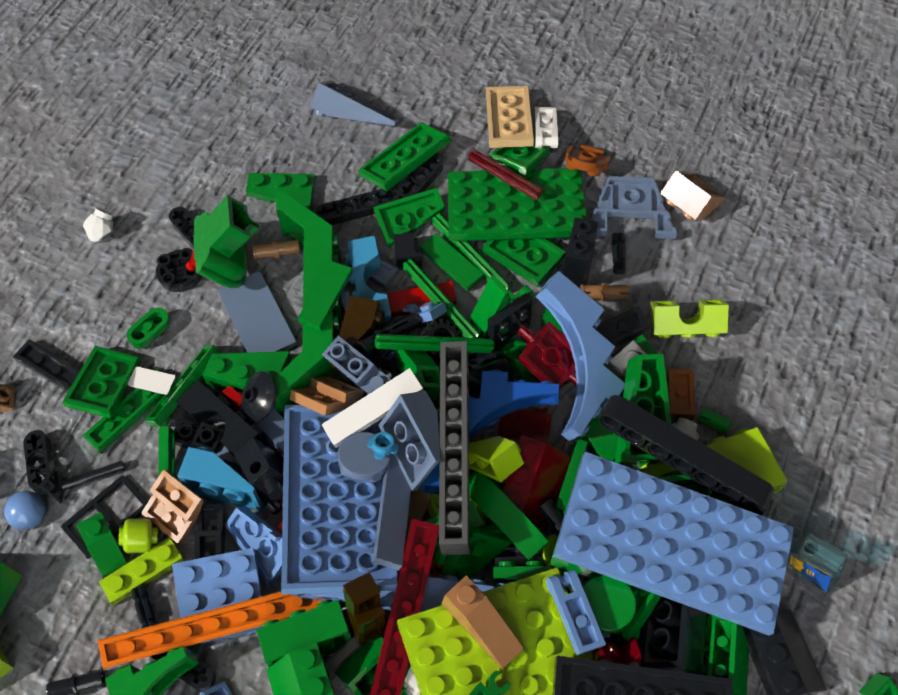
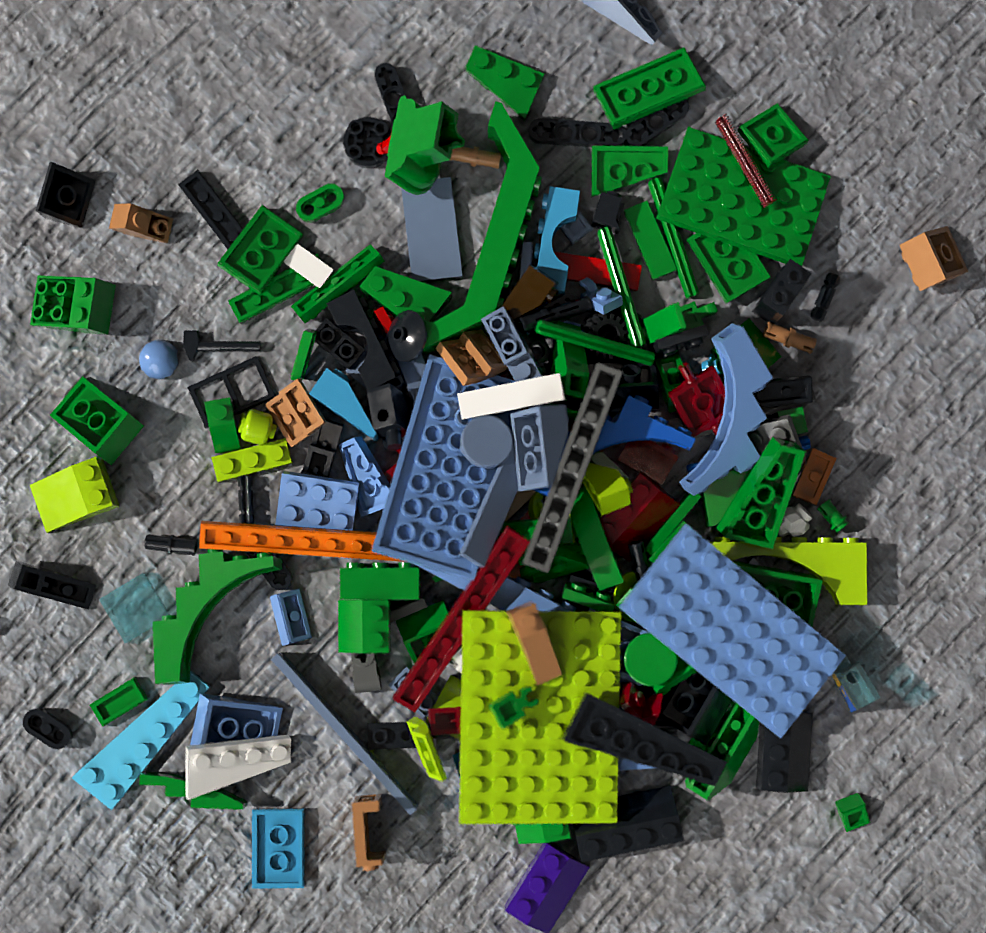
camera: 15 degrees right, 25 degrees up
black beam [23,430,56,495] -> none
white rock [83,208,113,242] -> none
green tile [297,260,353,331] -> none
dark brown slope [343,572,385,646] -> none
dark azure plate [367,432,399,460] -> none
tan plate [486,86,534,148] -> none
white plate [535,107,558,148] -> none
medium blue plate [546,570,606,656] -> none
dark orange plate [565,145,610,176] -> none
sand blue wing [591,176,677,239] -> none
black beam [598,395,774,515] -> none
lime arch [650,299,729,338] -> none

